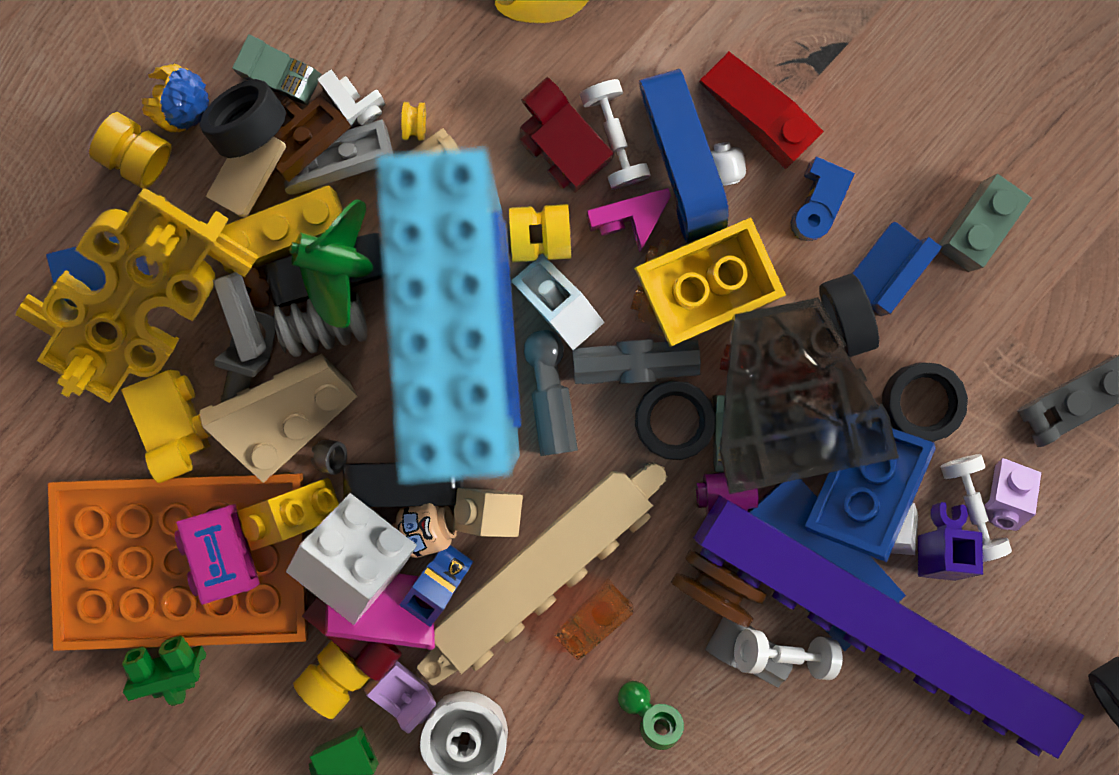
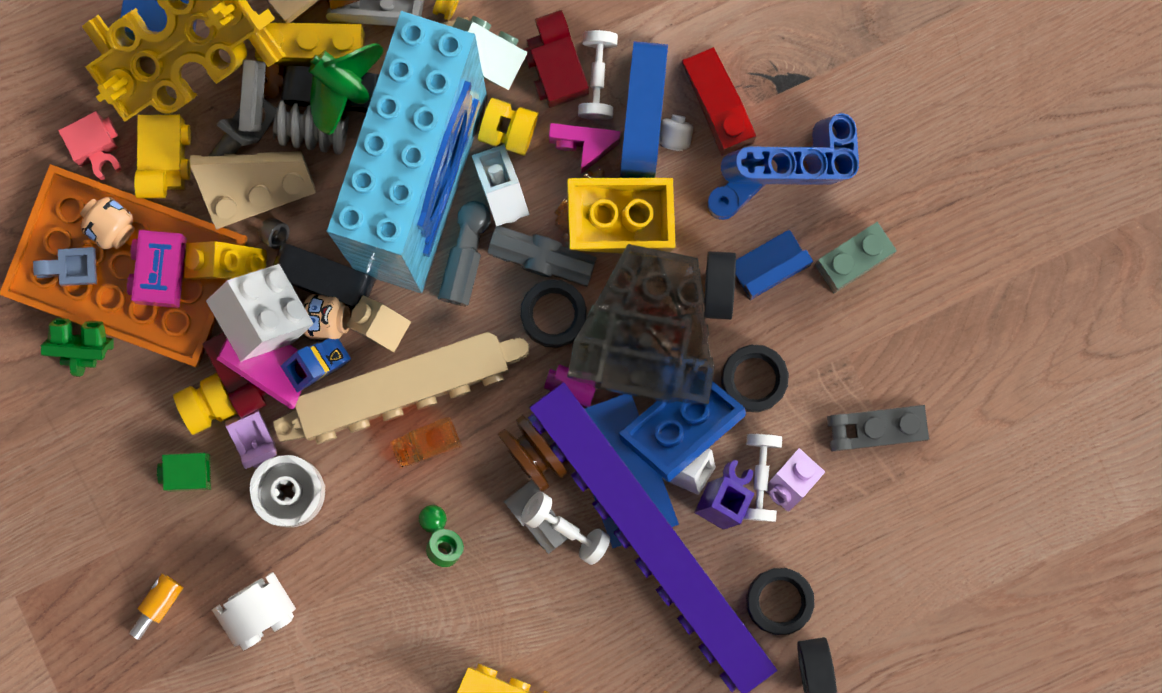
camera: 25 degrees right, 5 degrees down
none -> sand blue plate [33,247,97,286]
none -> coral brick [58,111,121,180]
none -> light nougat head [80,197,135,249]
none -> brick [453,16,528,90]
none -> blue beam [721,113,859,185]
none -> black tyre [746,568,815,635]

